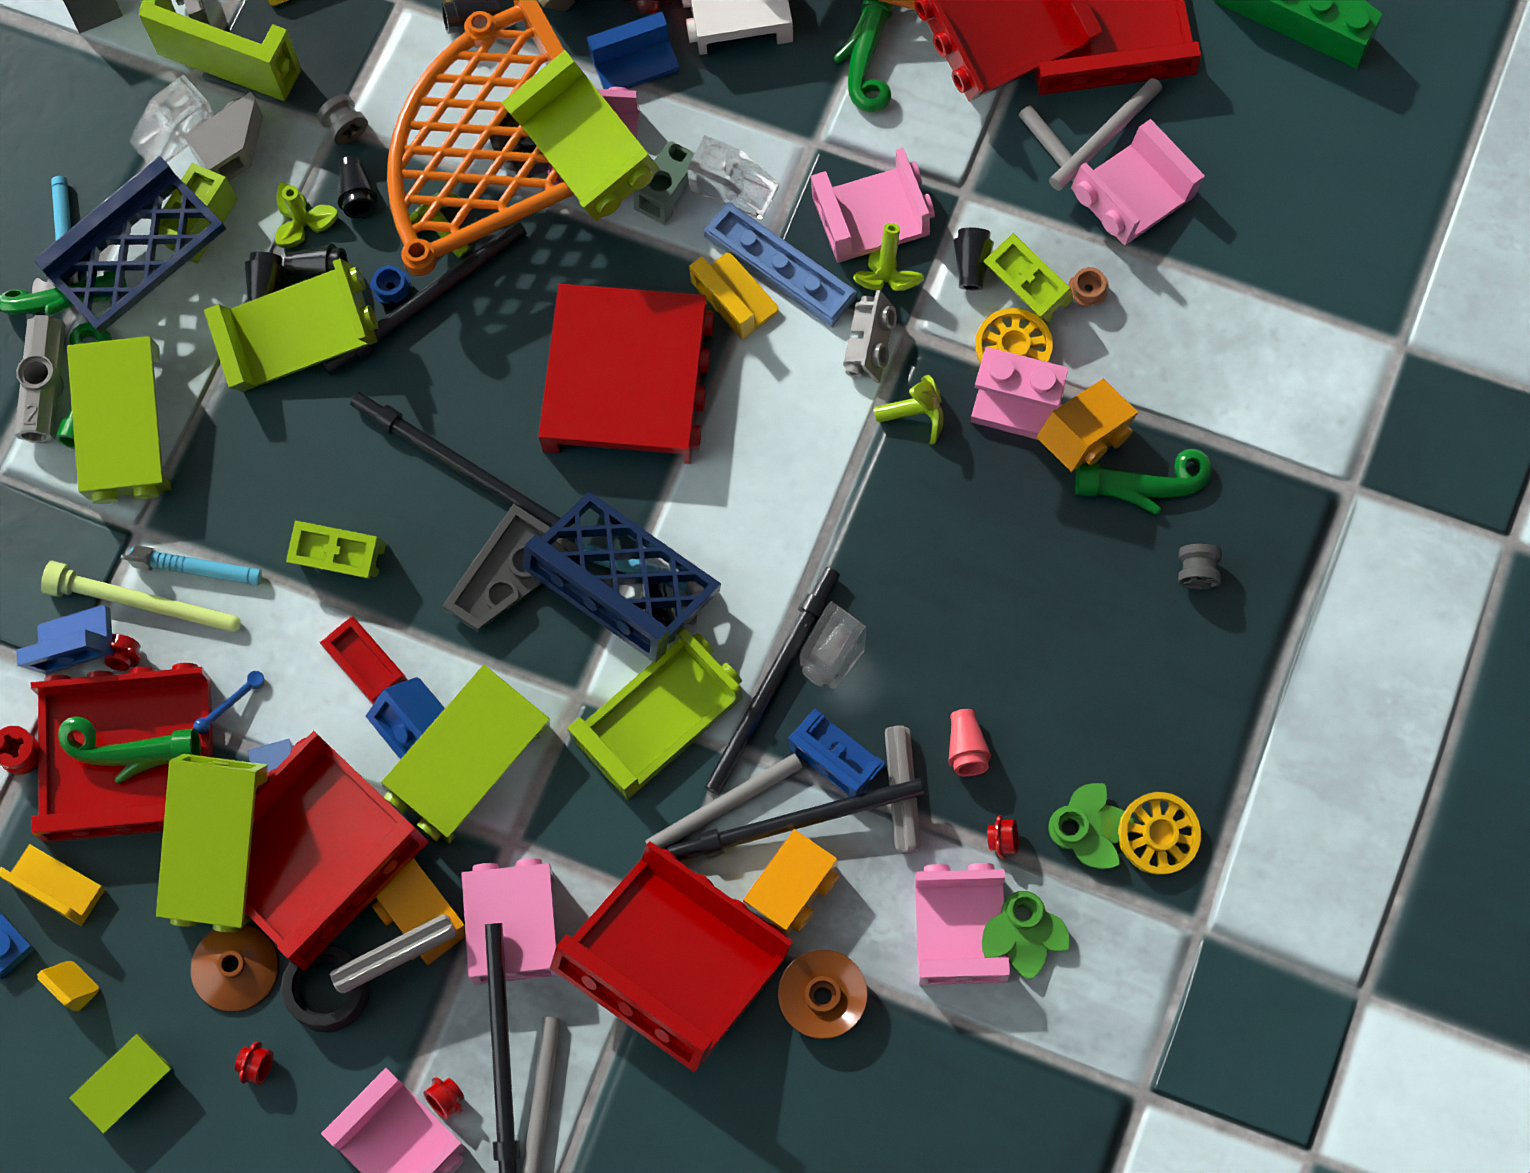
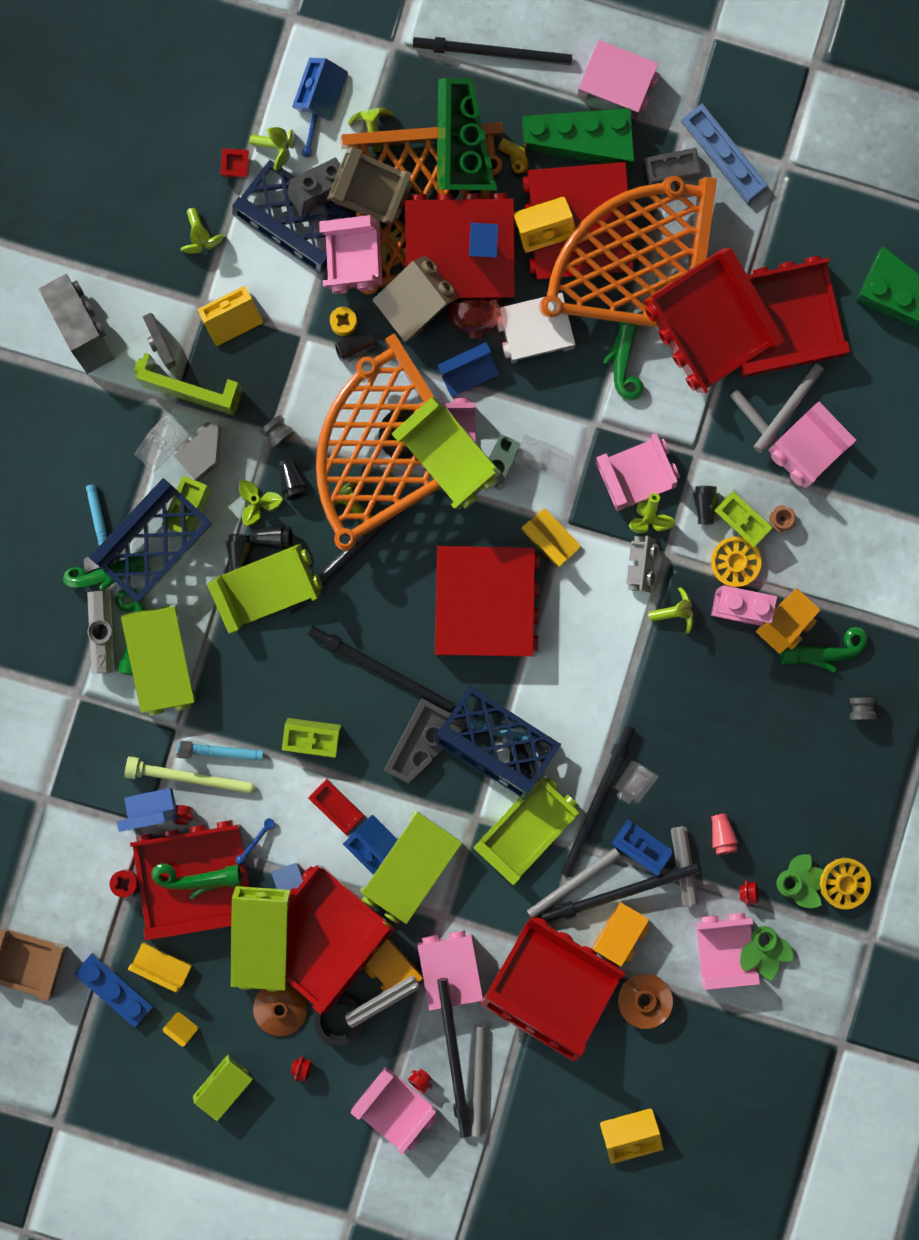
camera: 10 degrees left, 15 degrees up
blue plate [370,265,411,305] -> none
medium blue tile [704,202,857,327] -> none

